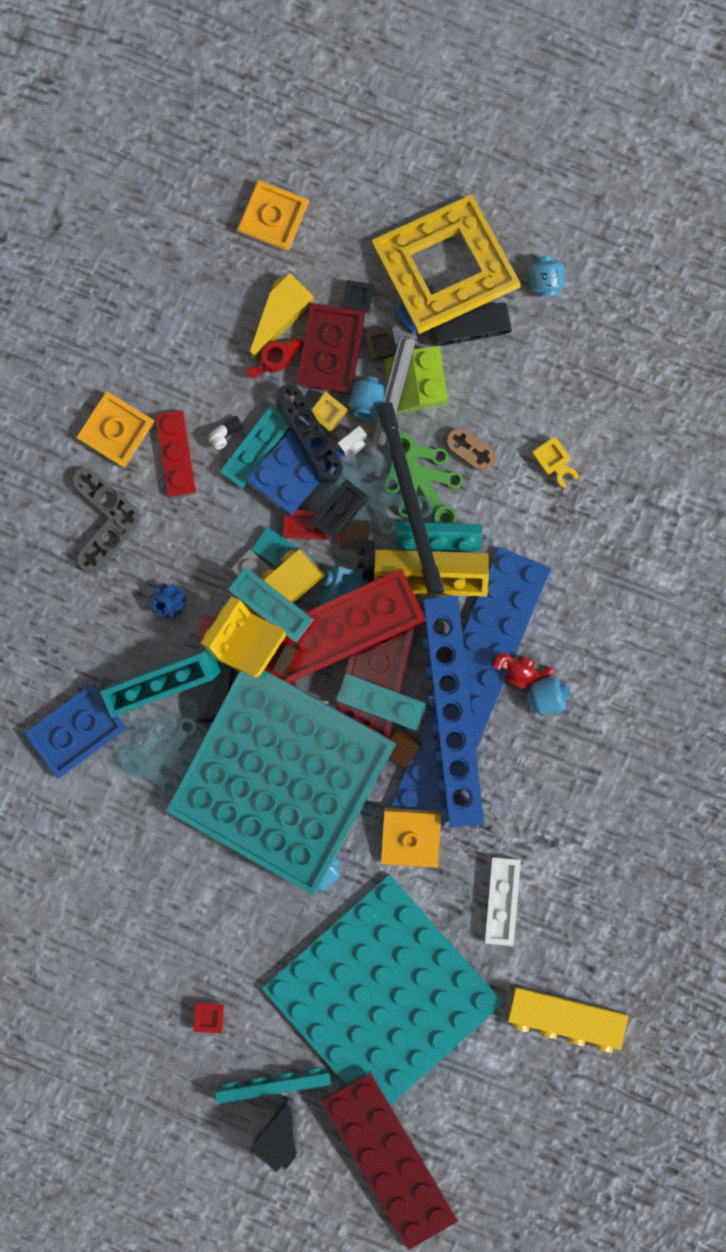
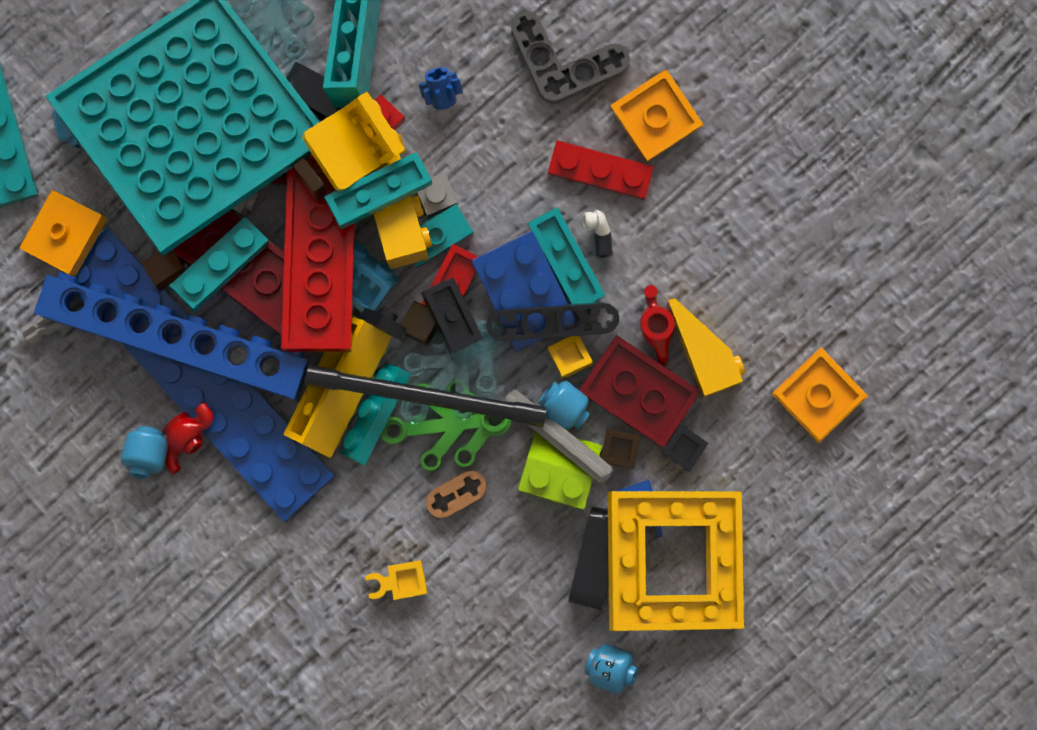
camera: 115 degrees right, 0 degrees up
white plate [338,426,367,456] -> none

